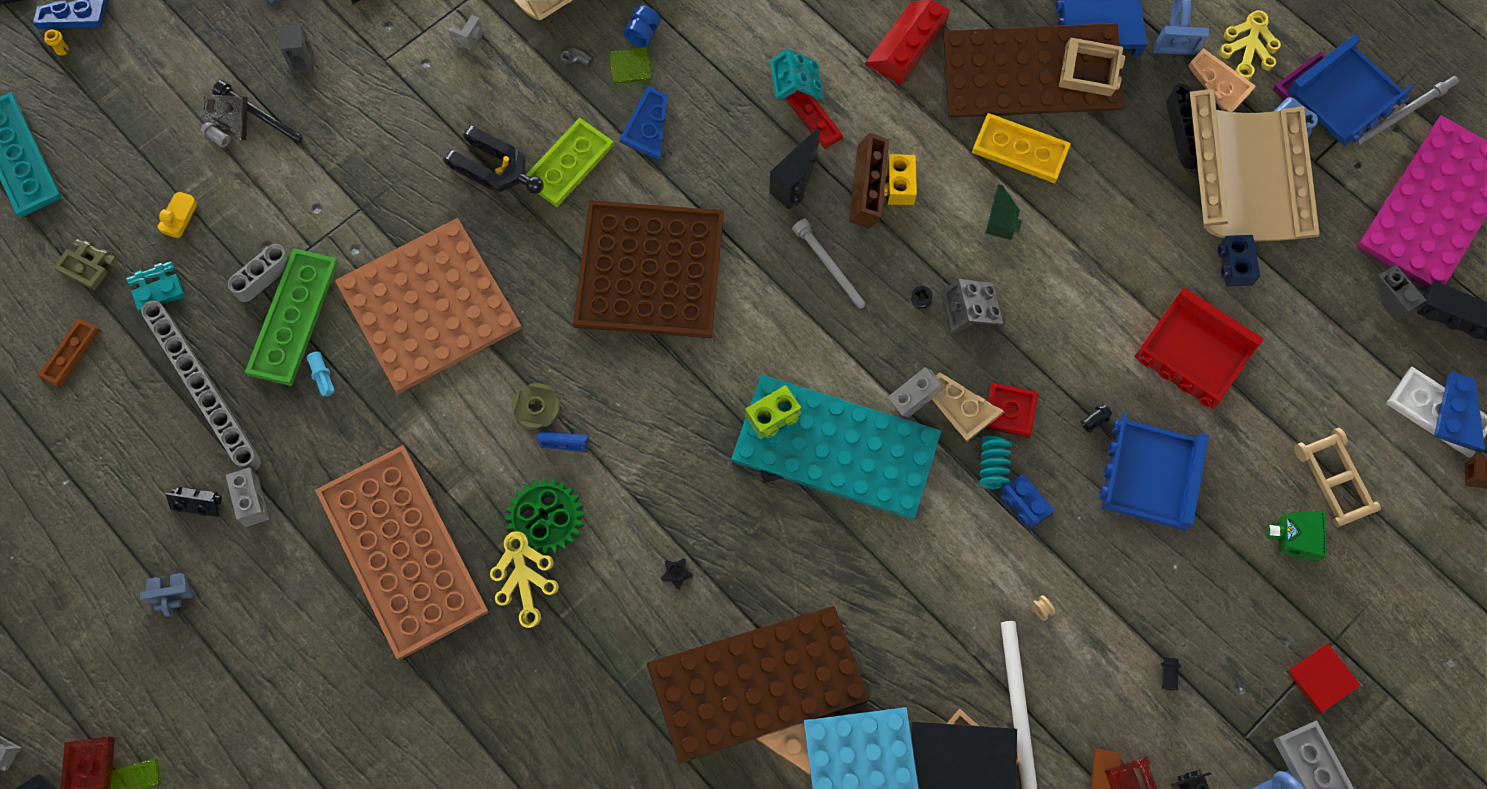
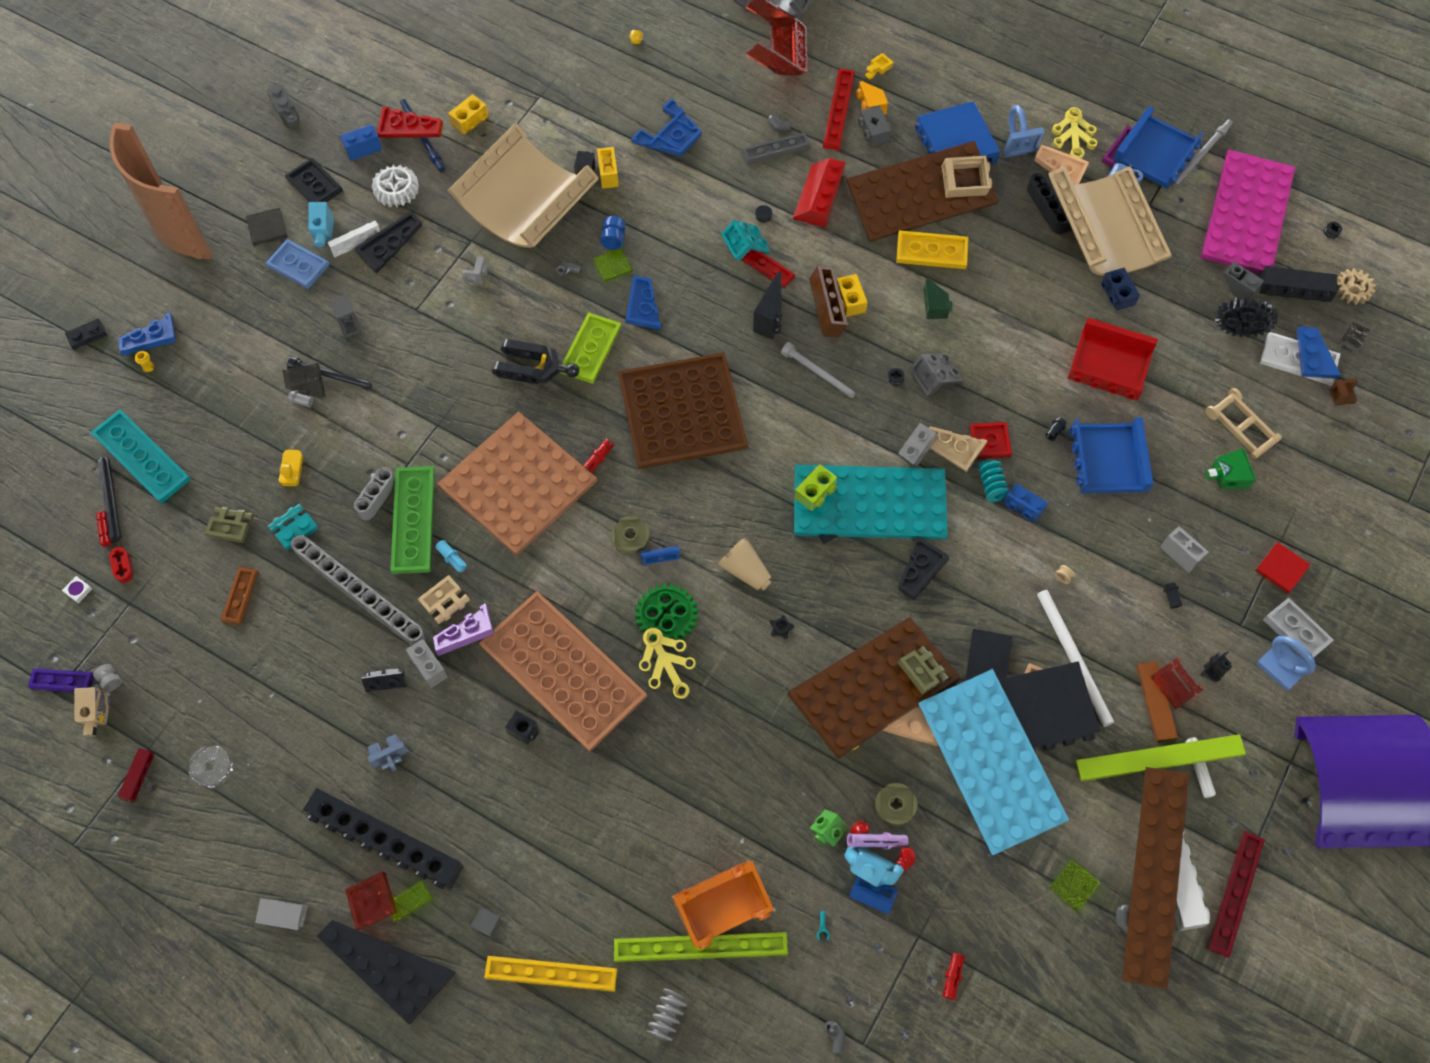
camera: 15 degrees left, 5 degrees down
none -> black brick [303,788,464,889]
none -> tan plate [418,575,470,624]
none -> medium lavender wing [433,603,494,656]
none -> black brick [505,710,539,745]
none -> red pin [583,439,614,473]
none -> tan cone [718,537,772,591]
none -> black tile [755,205,772,223]
none -> black wing [898,536,949,600]
none -> olive plate [898,646,949,694]
none -> black tile [965,629,1012,681]
none -> light grey hinge [1160,526,1209,573]
none -> black gear [1215,297,1278,338]

